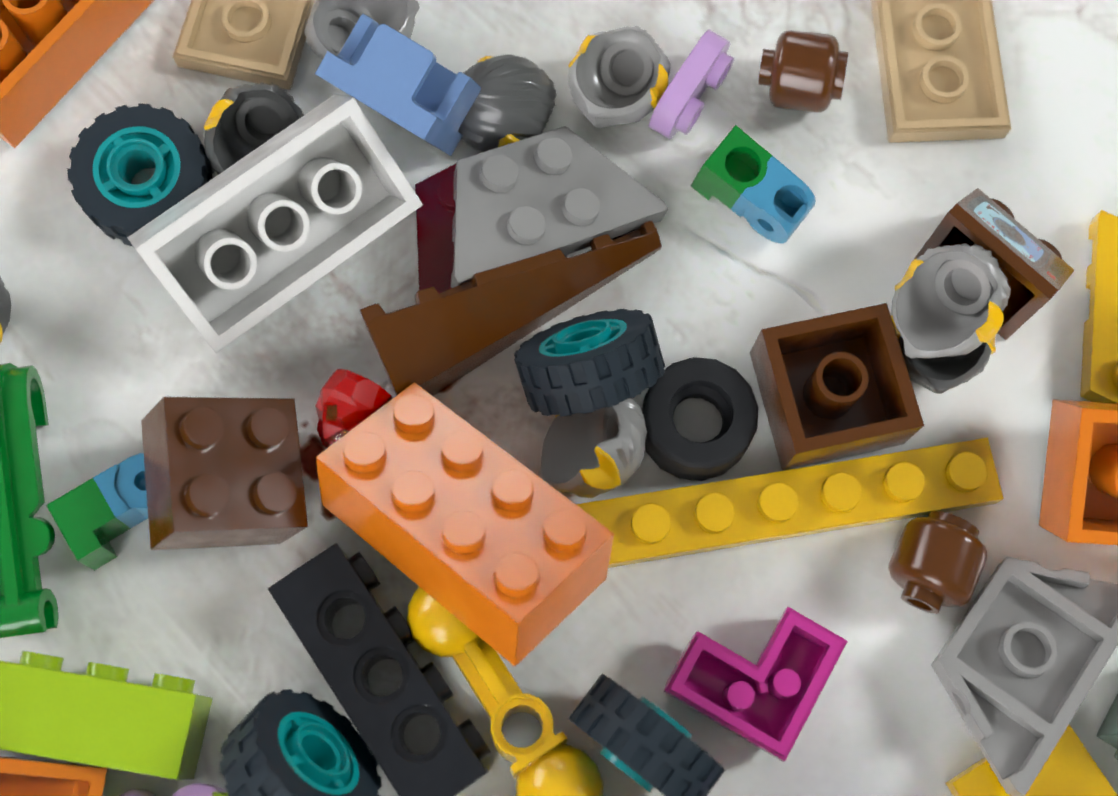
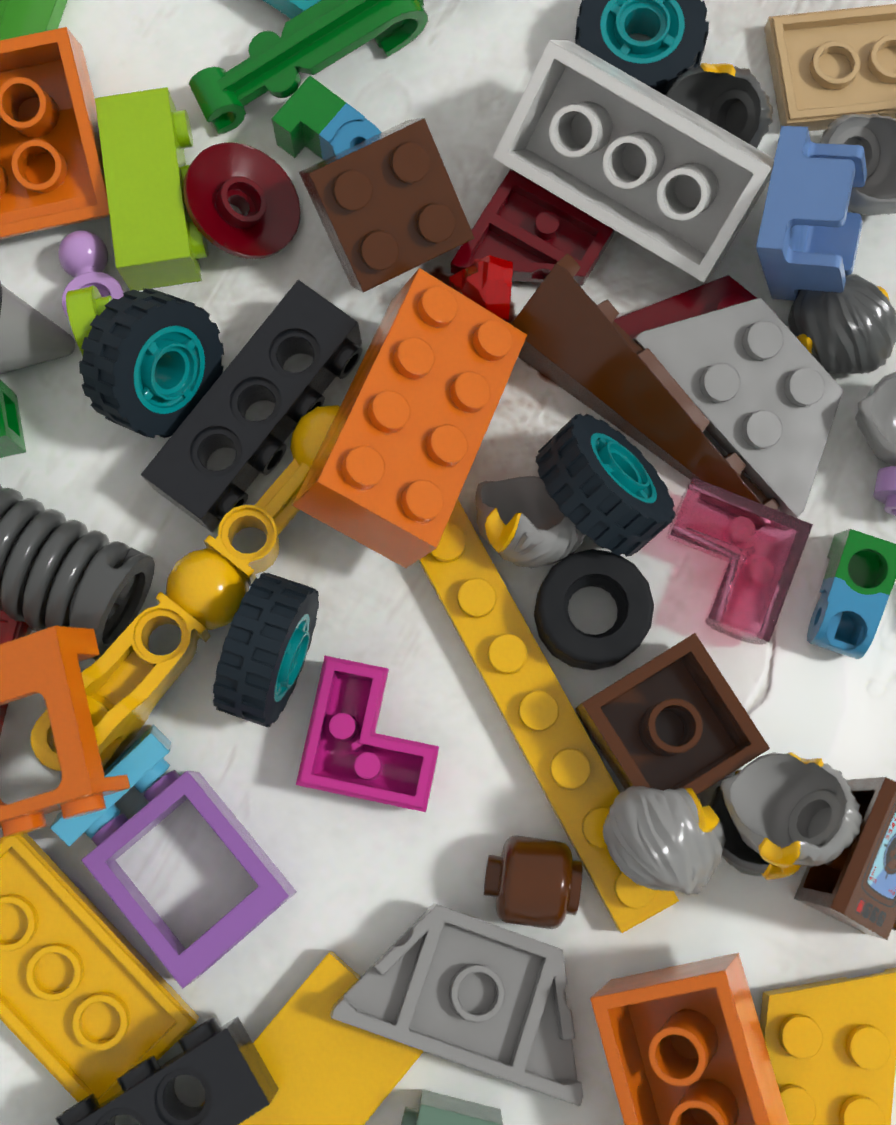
camera: 75 degrees right, 5 degrees up
none -> dark red dish [183,143,300,259]
none -> dark red wing [450,169,614,286]
none -> light grey hair [602,786,726,896]
none -> clear pink brick [667,477,813,645]

